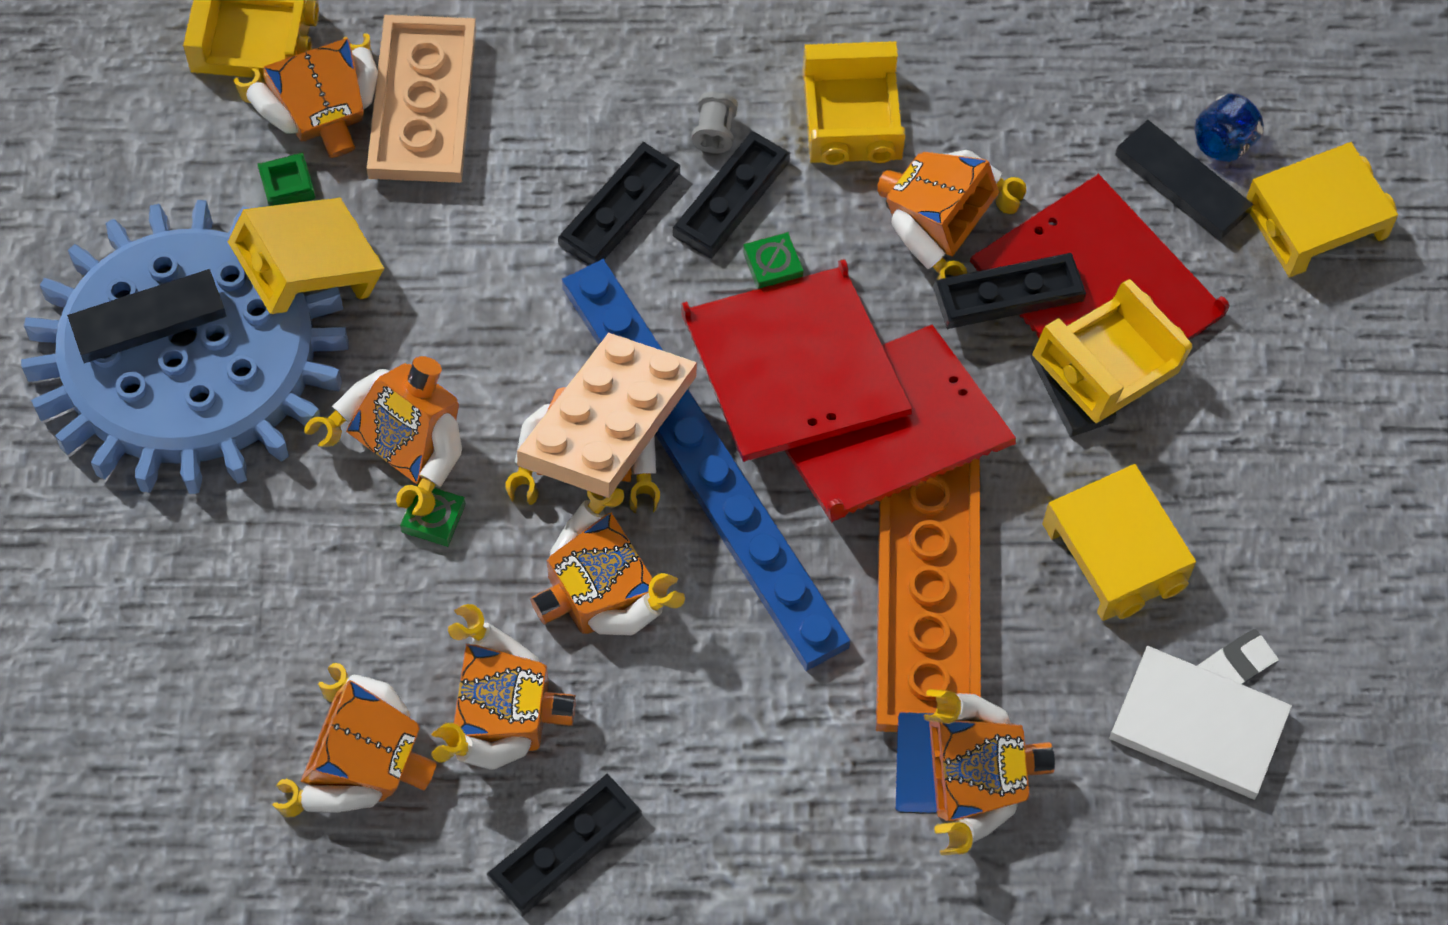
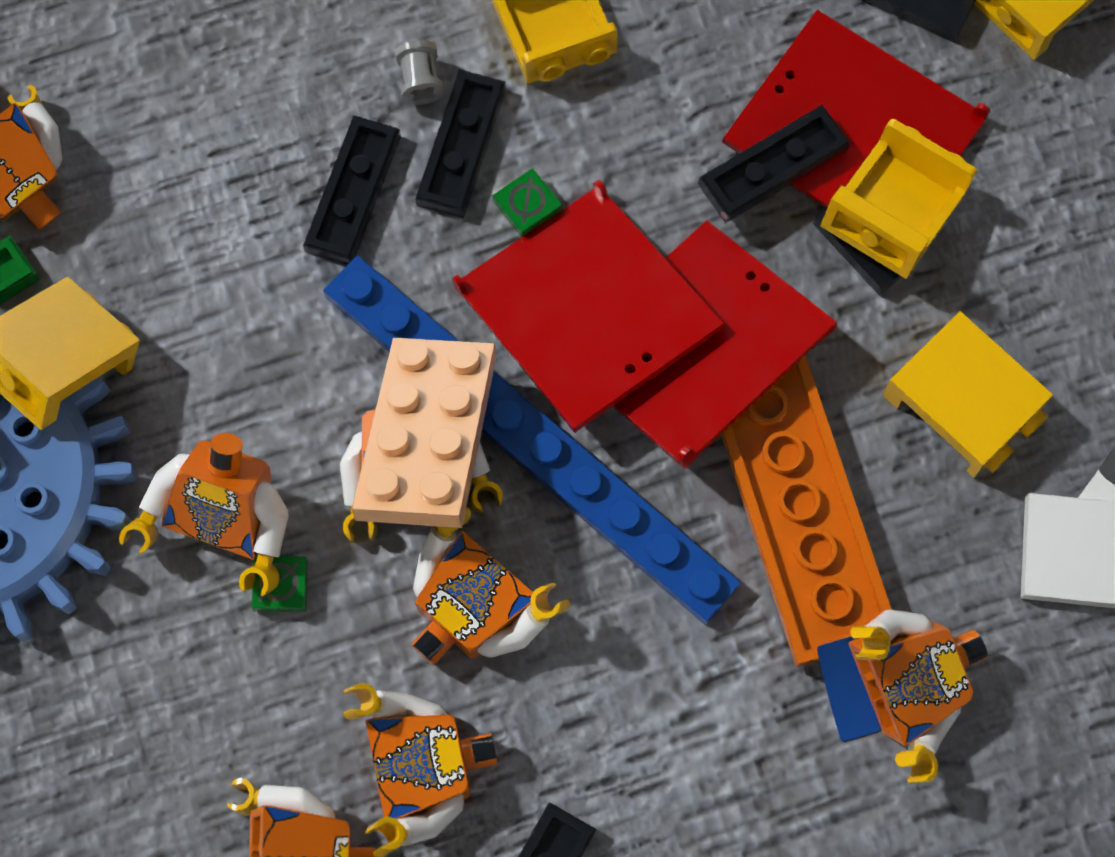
camera: 15 degrees left, 10 degrees up
light nougat plate [367,15,476,183] -> none
orange torso [877,150,1027,280] -> none

